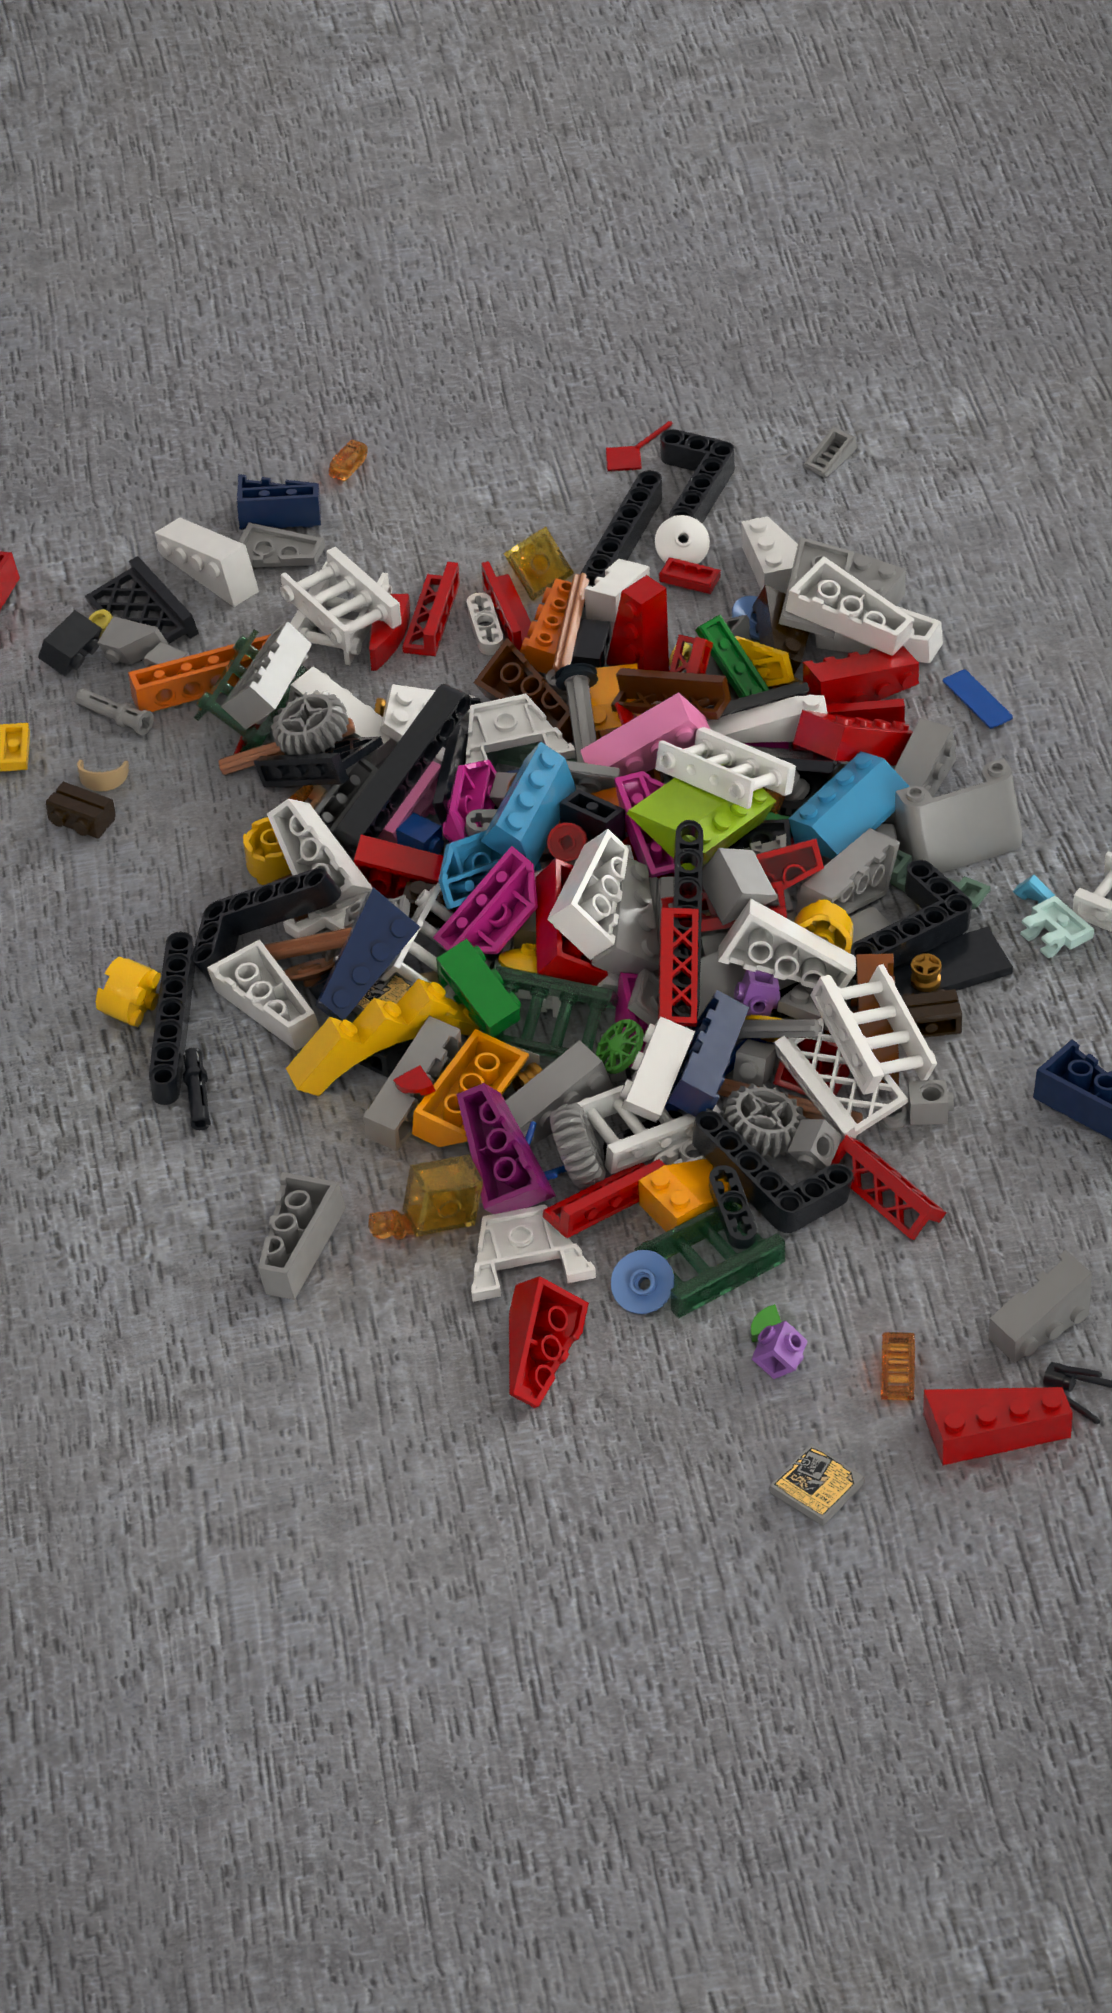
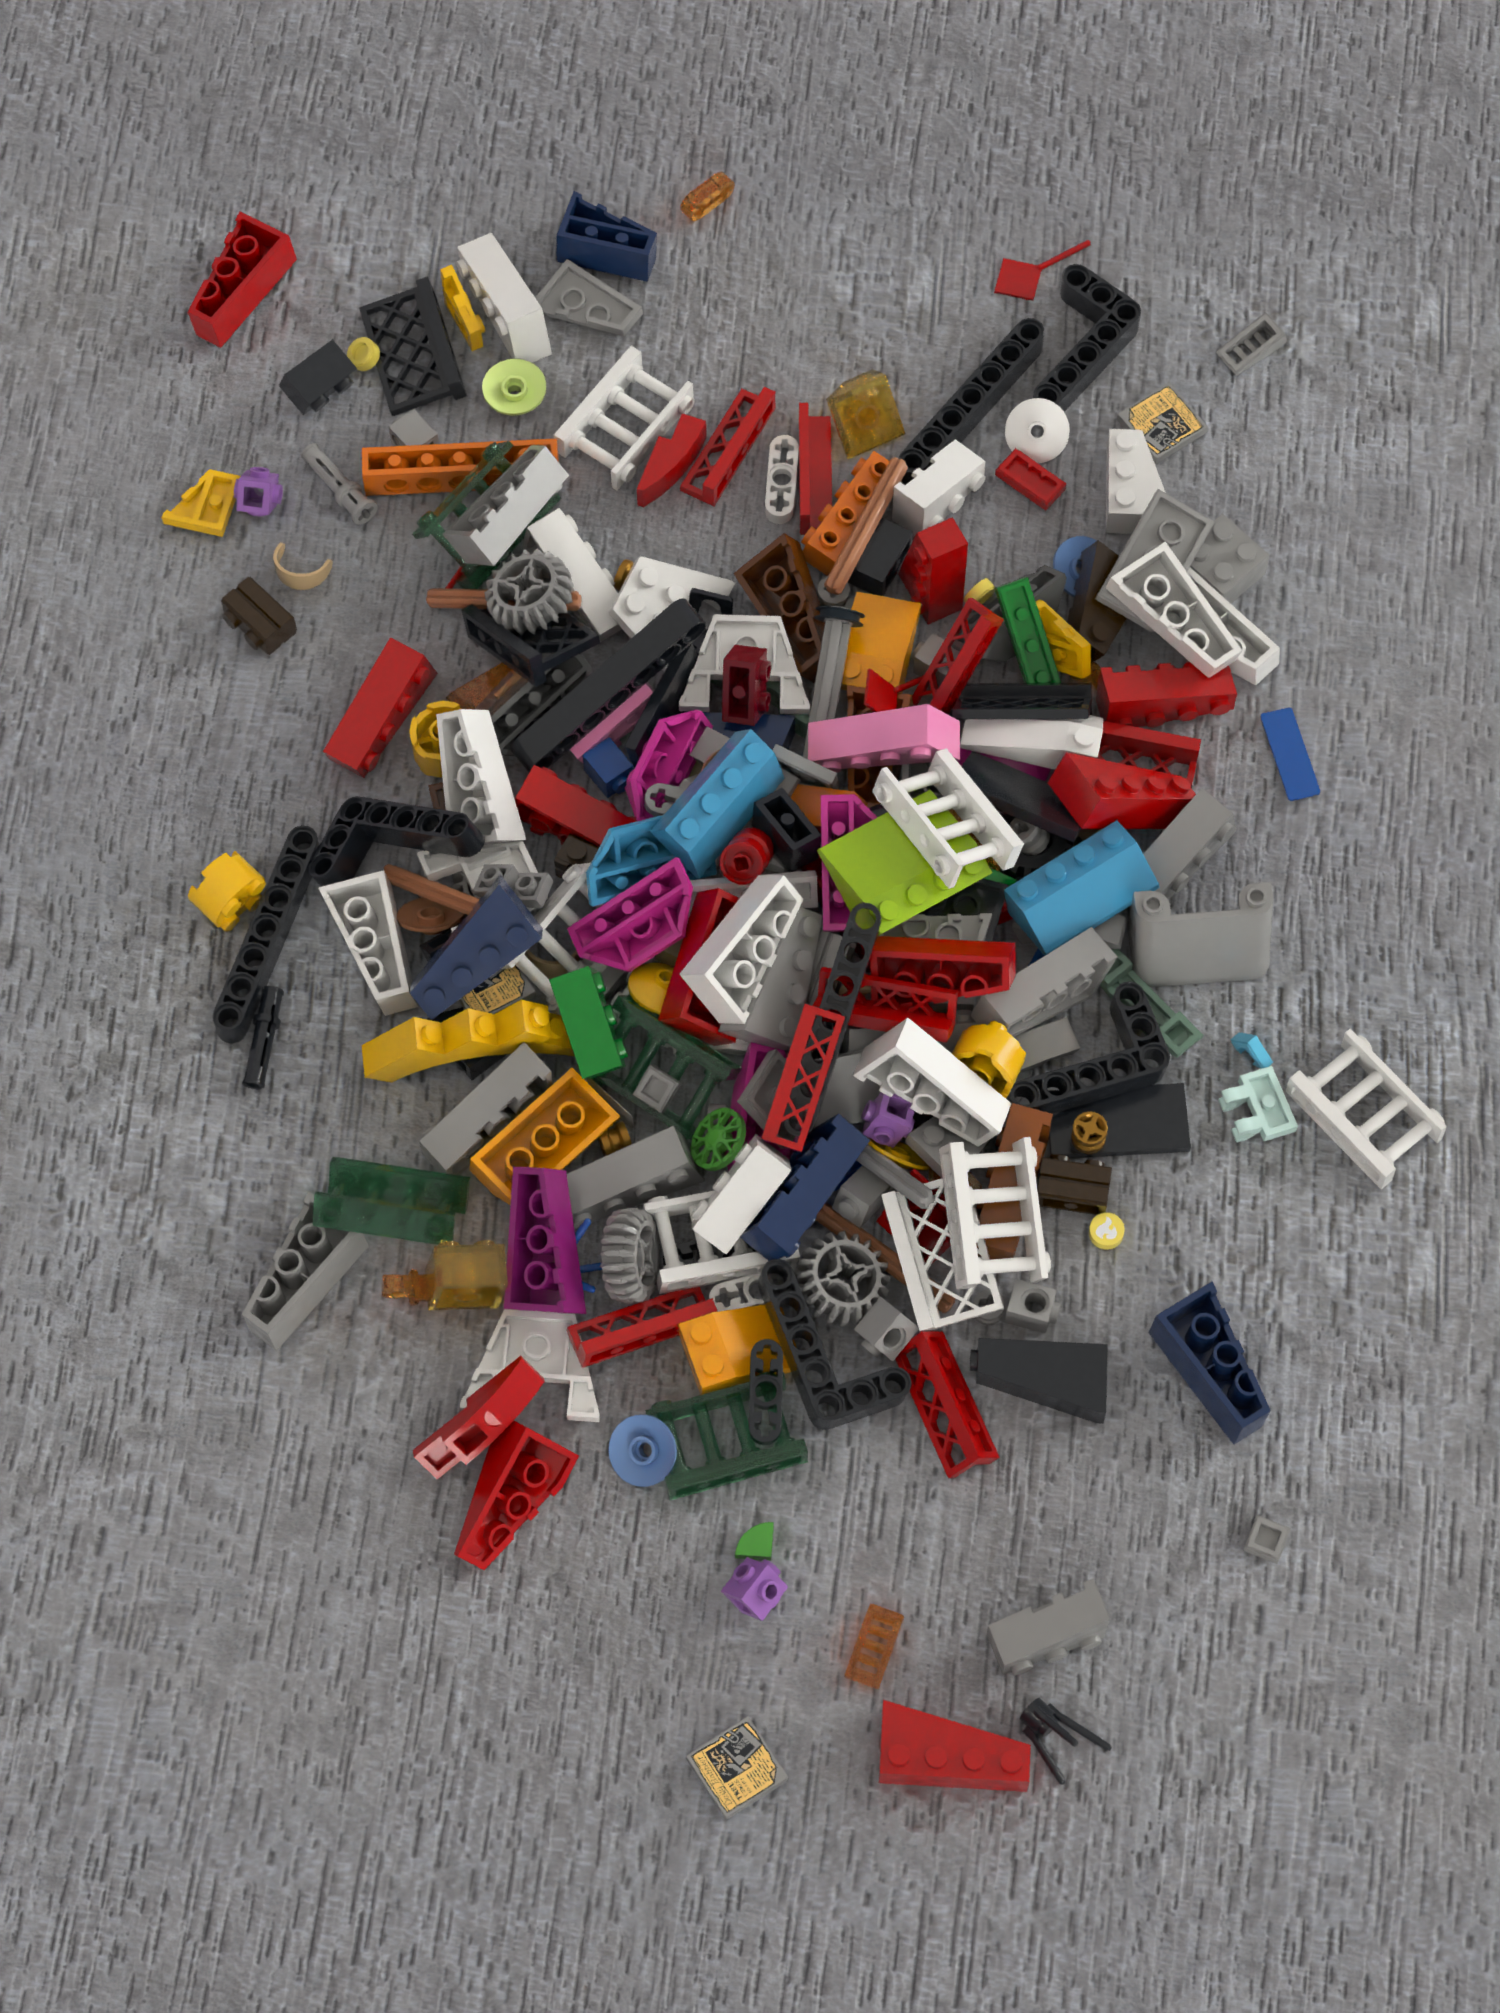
camera: 15 degrees right, 20 degrees up
light grey slope [97,616,169,665] -> none
white fence [280,547,402,653] -> none
red tile [393,1065,436,1096] -> none
reddish brown fence [611,668,731,720] -> none
light grey slope [702,848,778,925] -> none
none -> medium lavender brick [234,467,283,516]
none -> clear green fence [312,1156,470,1247]
none -> red wedge [323,637,438,778]
none -> red slope [413,1356,545,1480]
none -> yellow wing [440,264,485,351]
none -> yellowish green dish [482,359,546,416]
none -> light grey tile [633,1065,682,1113]
none -> dark red brick [722,644,771,726]
none -> black slope [970,1338,1108,1424]
none -> light yellow tile [1089,1212,1125,1250]
none -> tile [1117,382,1208,465]

